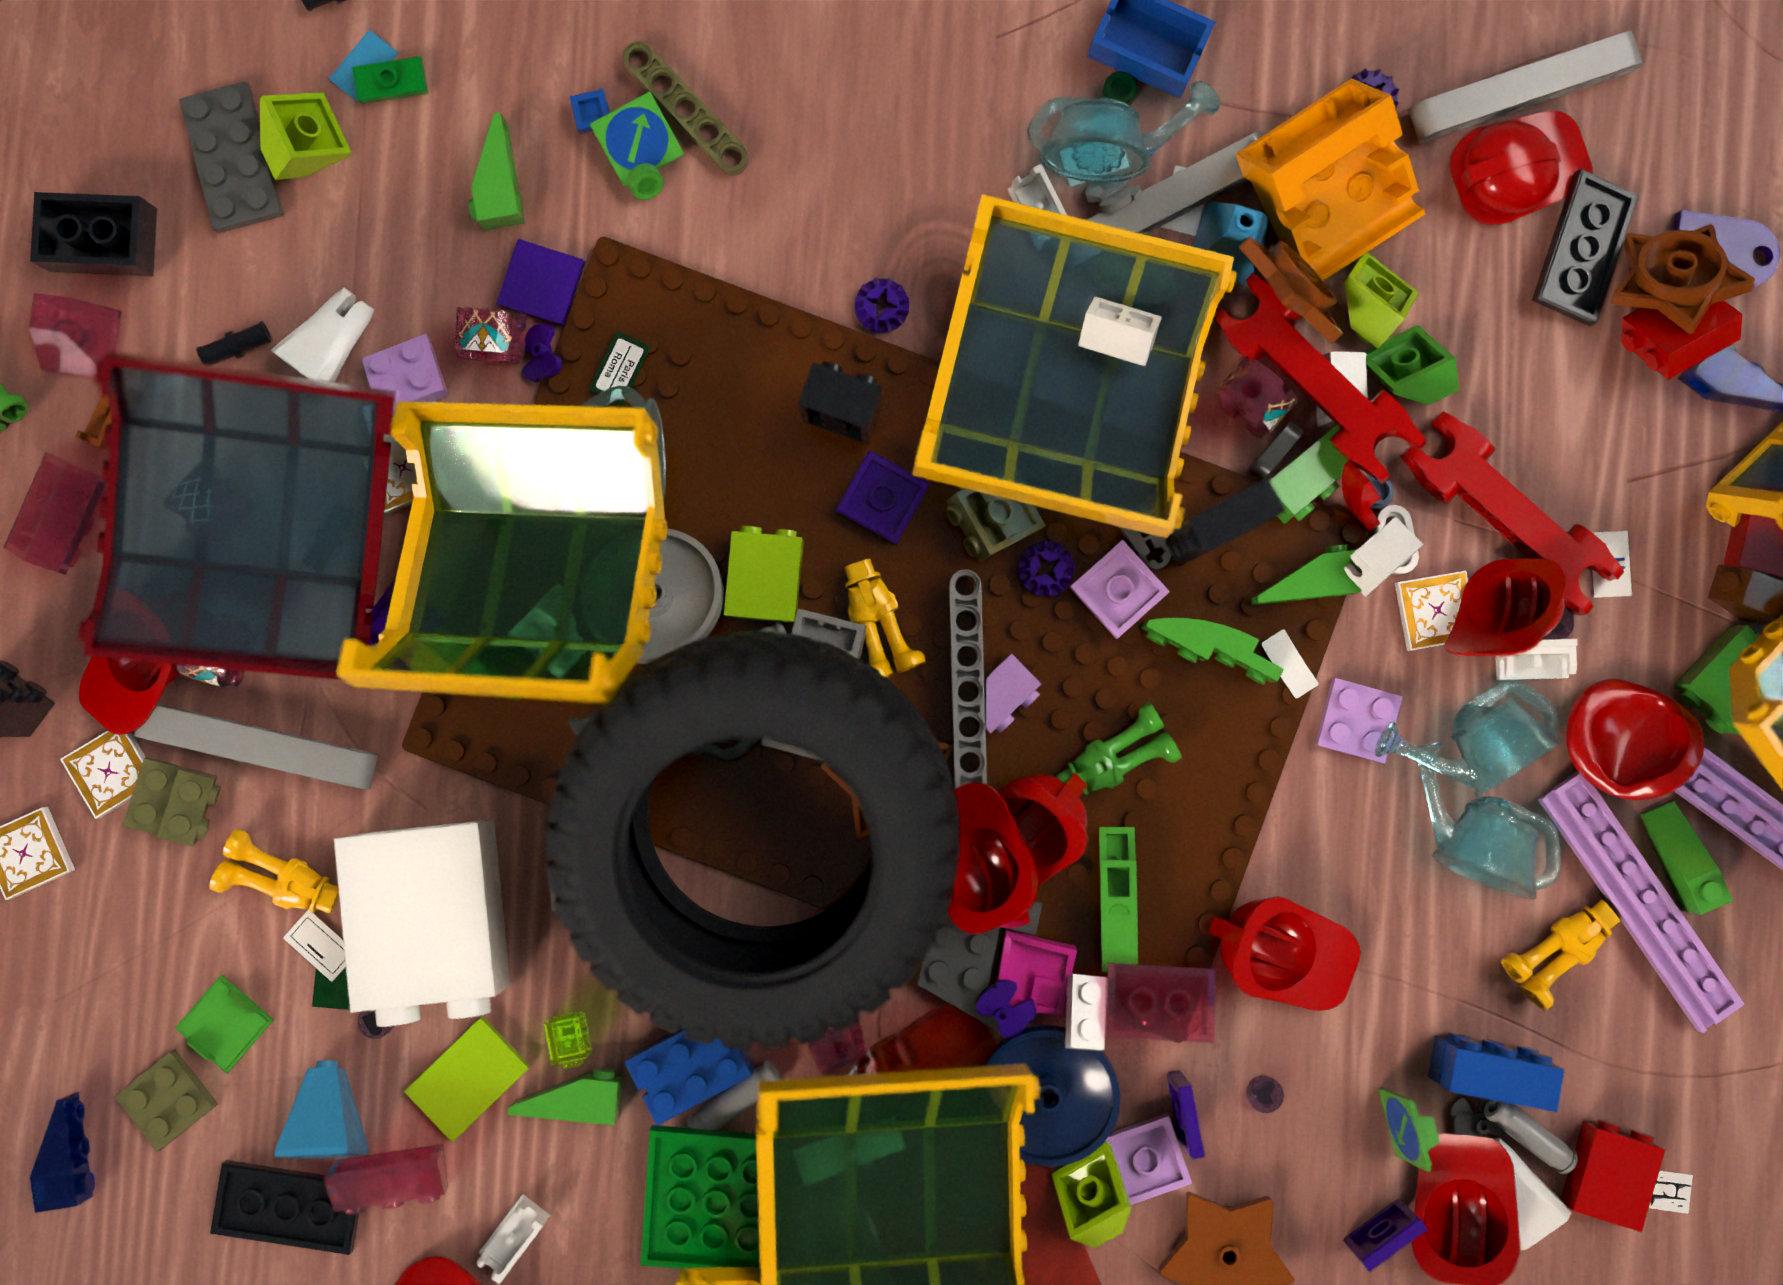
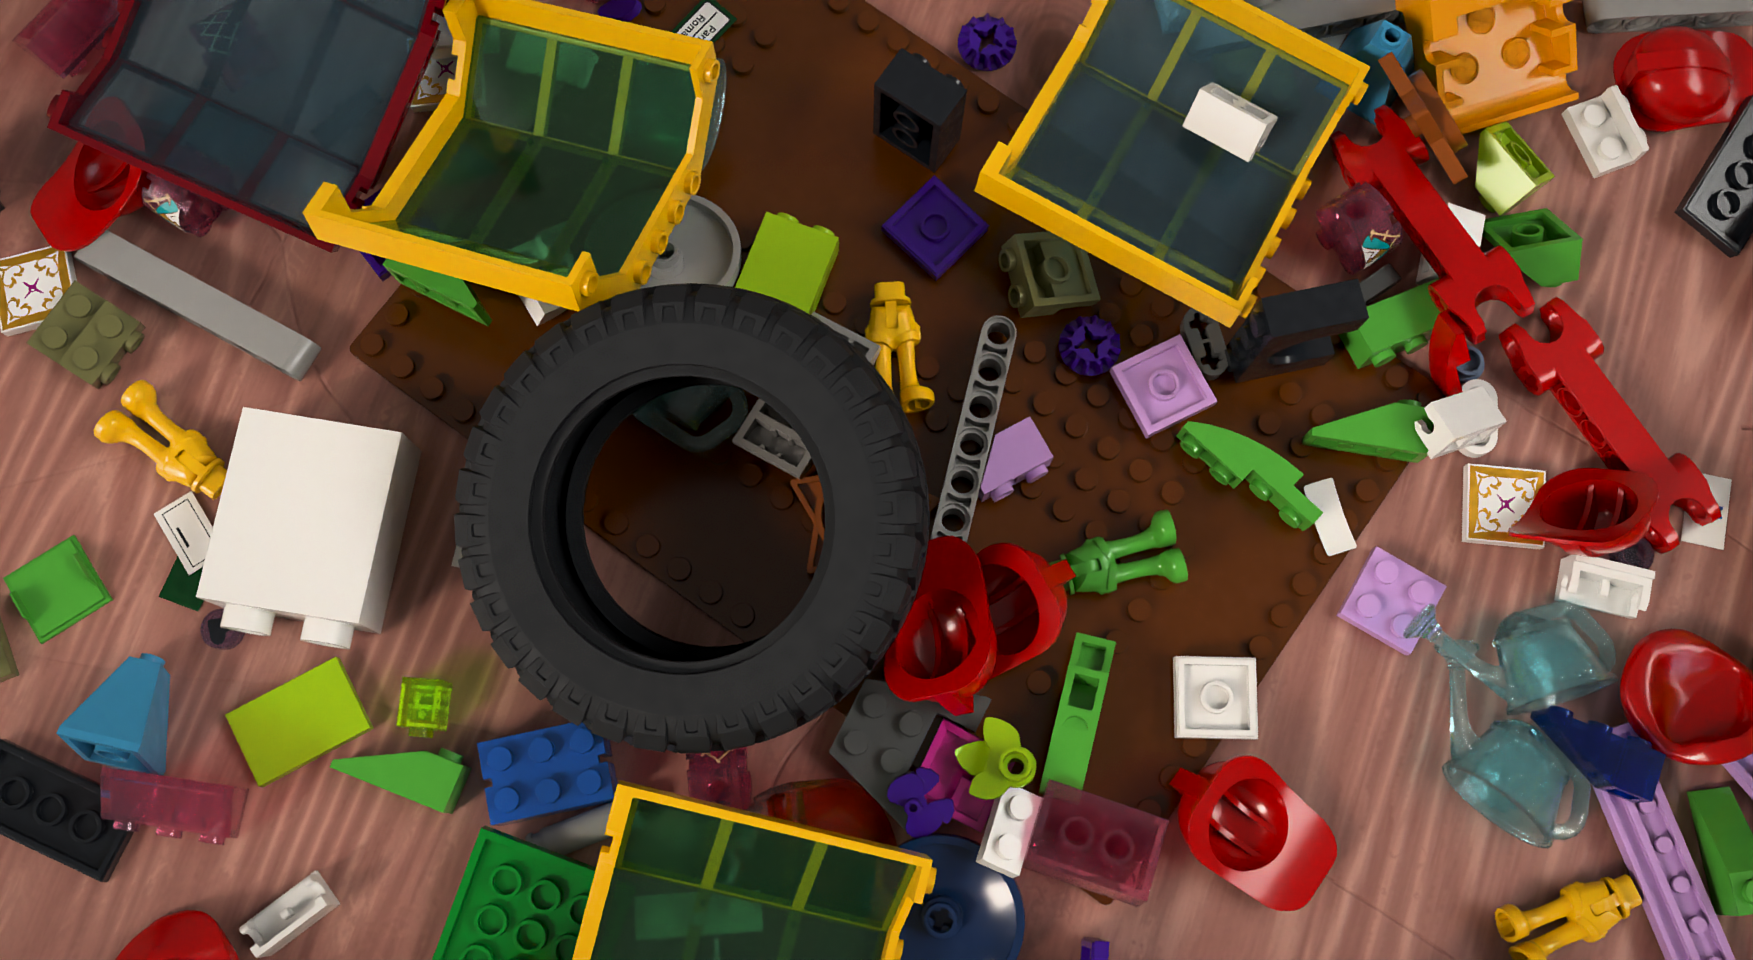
camera: 15 degrees right, 10 degrees down
none -> lime plate [955,717,1036,800]
none -> white tile [1173,656,1258,740]
none -> clear blue slope [1530,705,1666,803]
none -> white bracket [1561,85,1649,178]

